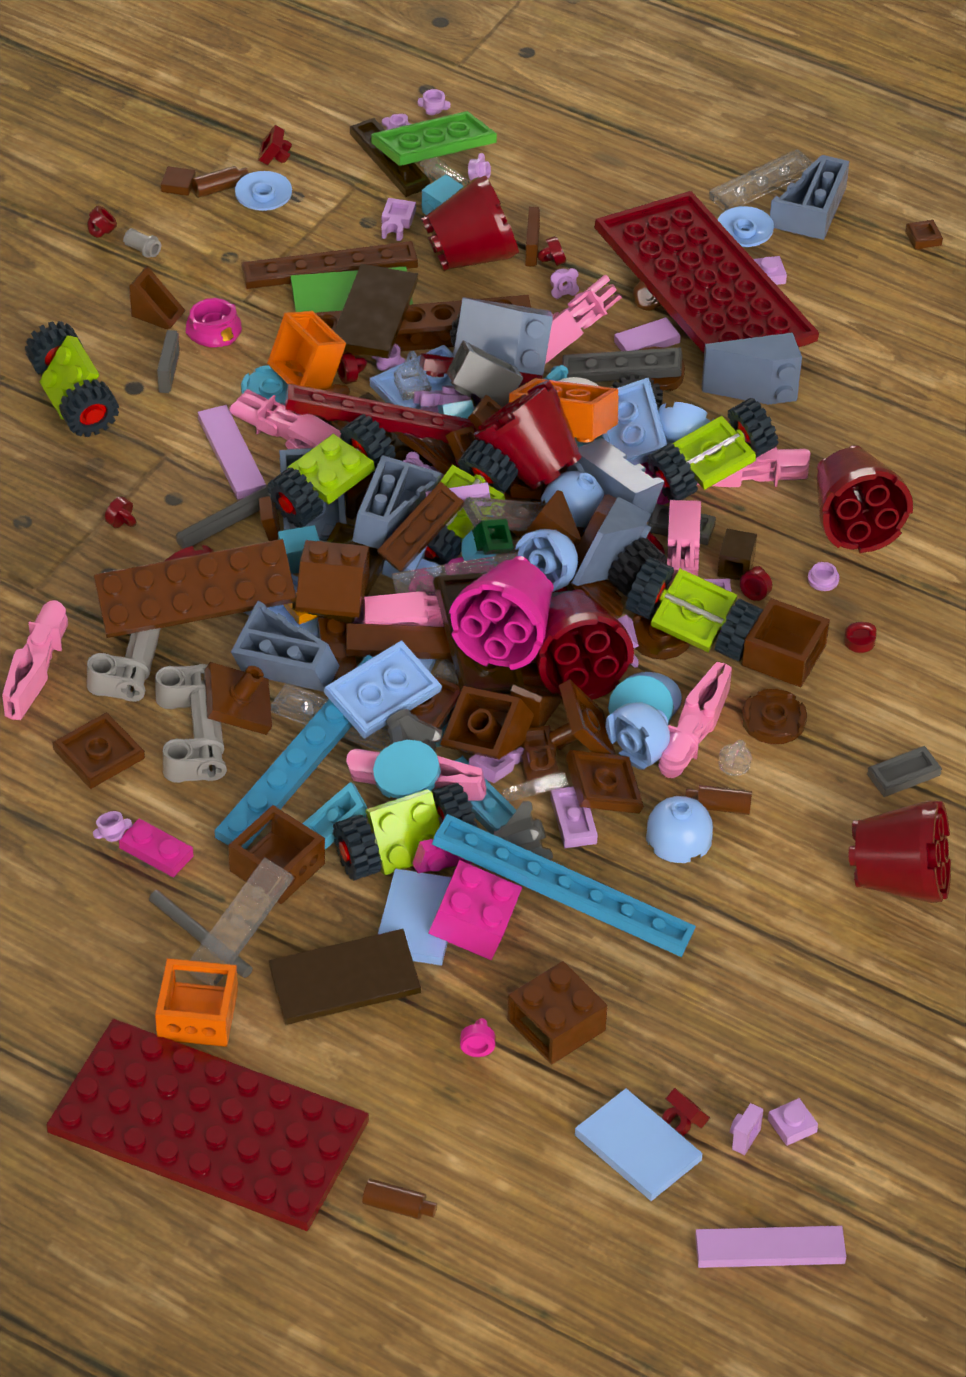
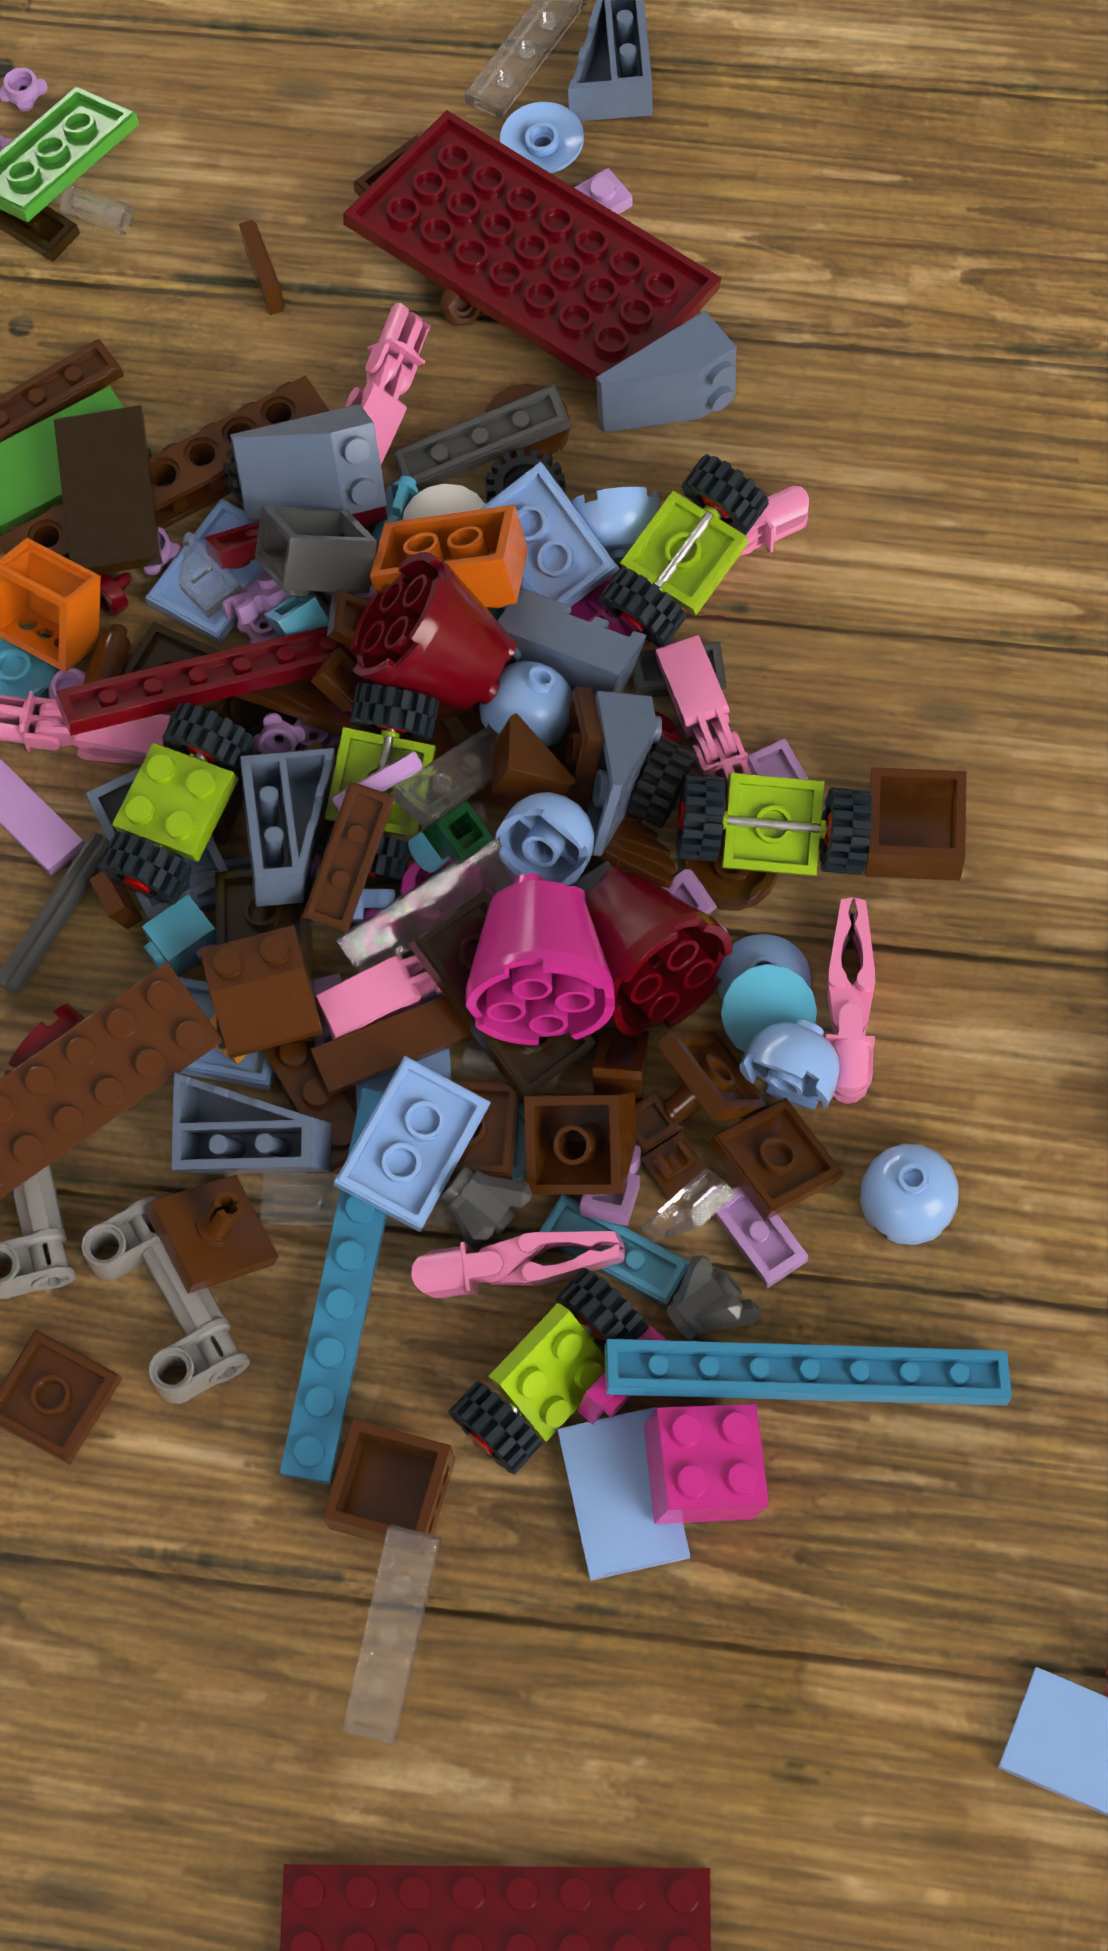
camera: 15 degrees left, 20 degrees up
lavender plate [93,811,132,842] -> none
dark pink plate [119,818,194,878] -> none
dark grey bar [149,890,253,978] -> none
orange piece [155,958,238,1047] -> none
dark brown tile [269,929,421,1025] -> none
medium azure slope [302,782,367,849] -> none
medium azure tile [373,740,441,799] -> none
lavender plate [381,198,416,241] -> none
dark red cone [421,175,519,271] -> none
medium azure brick [422,174,464,215] -> none
dark pink tile [460,1018,495,1057] -> none
lavender plate [468,153,491,181] -> none
reddish brown piece [507,961,608,1065] -> none
dark red tile [537,236,567,266] -> none
lavender plate [550,268,579,299] -> none
lavender tile [614,317,680,351] -> none
reddish brown cylinder [685,785,752,815] -> none
dark brown brick [717,529,757,580] -> none
clear tile [718,739,752,776] -> none
dark red tile [740,566,773,601] -> none
reddish brown tile [742,689,807,744] -> none
lavender plate [808,562,839,591] -> none
dark red cone [817,445,913,553] -> none
dark red tile [844,622,877,653] -> none
reddish brown tile [905,220,943,250] -> none

